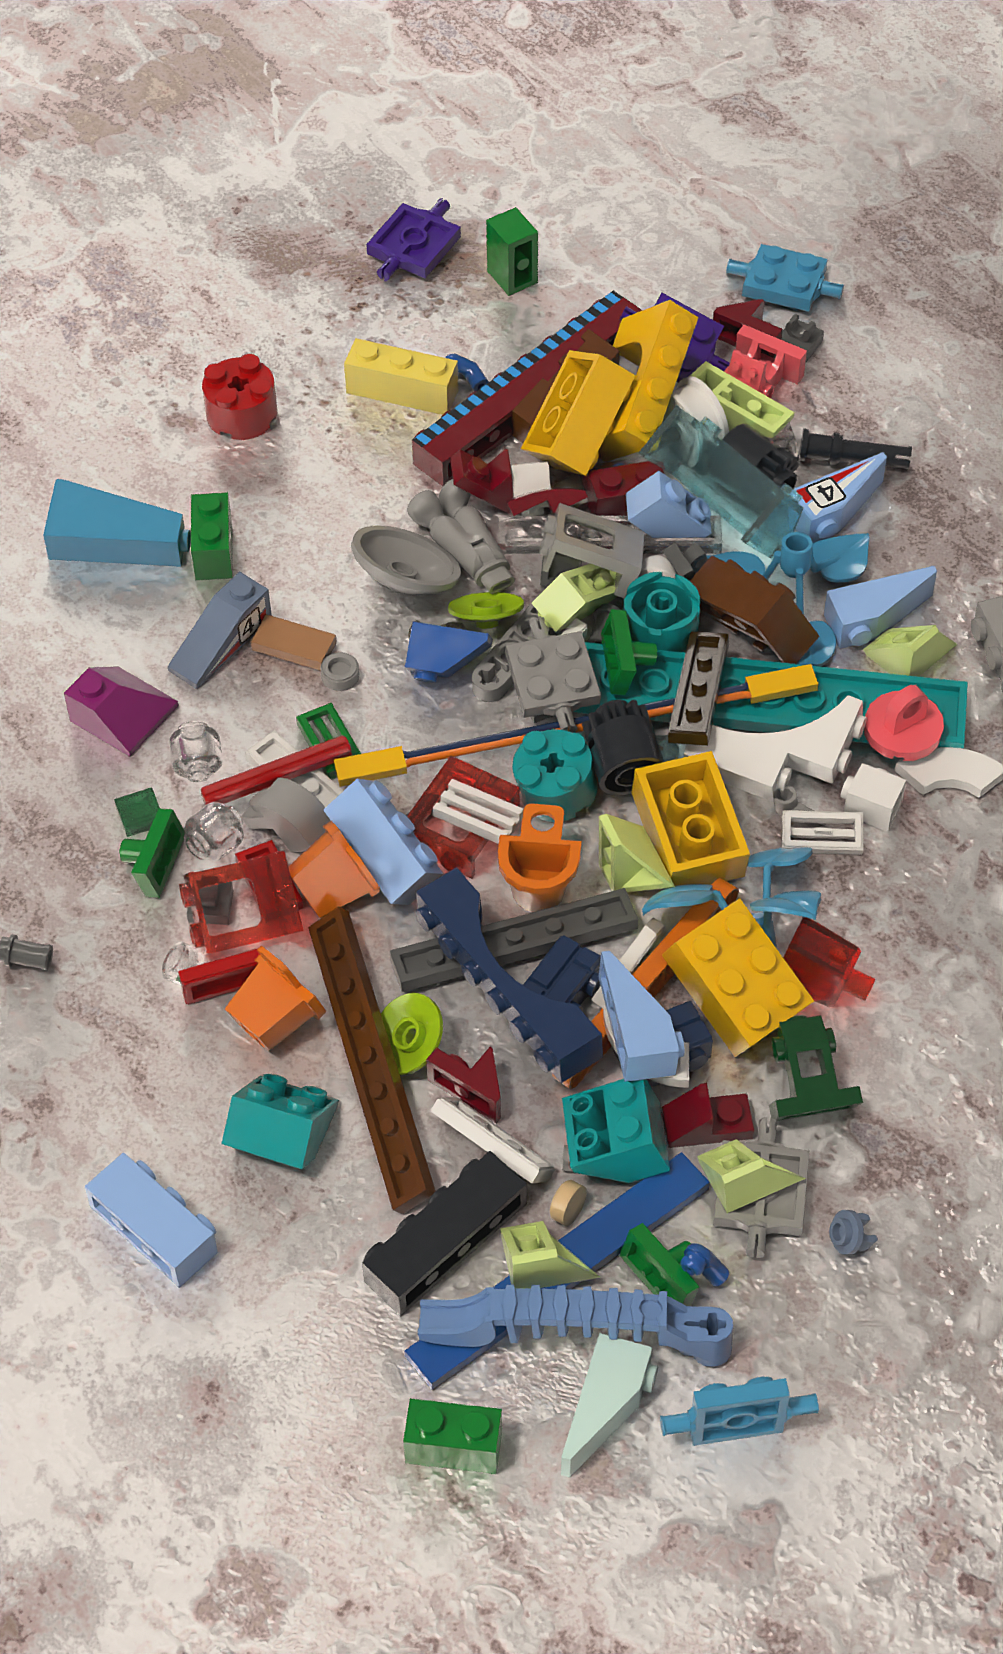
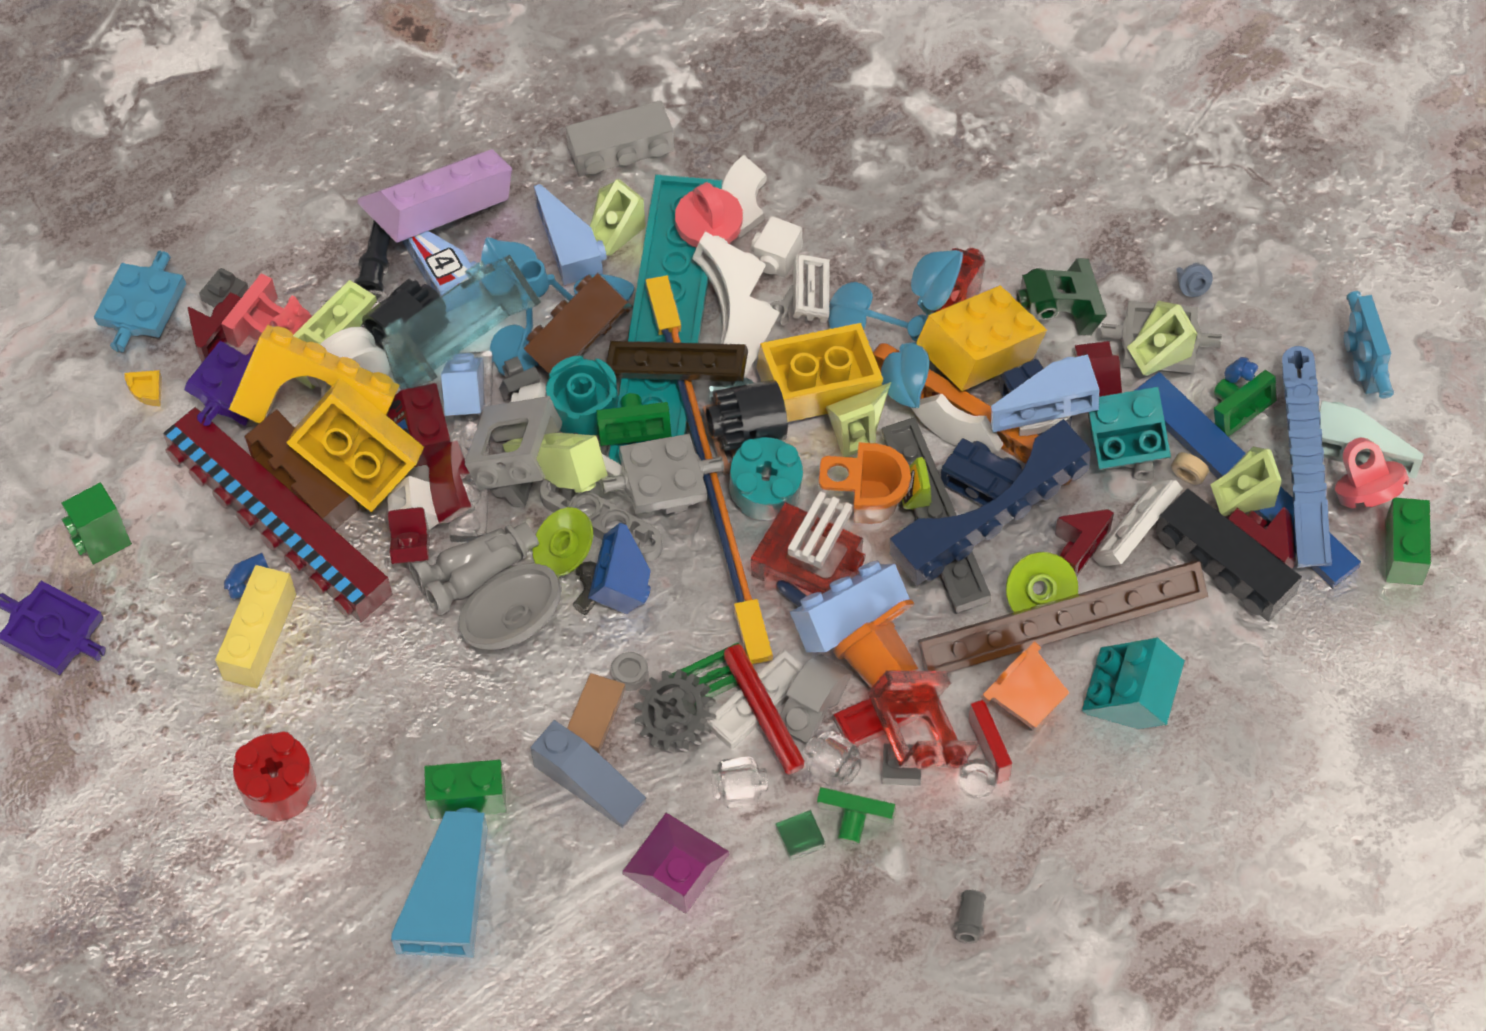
camera: 90 degrees left, 5 degrees up
light blue brick [84,1152,218,1288] -> none
none -> yellow tile [124,370,162,406]
none -> lavender slope [358,149,512,242]
none -> dark grey gear [634,669,717,753]
none -> lime slope [902,457,932,509]
none -> dark red slope [1228,507,1296,569]
none -> coral tile [1335,437,1409,509]

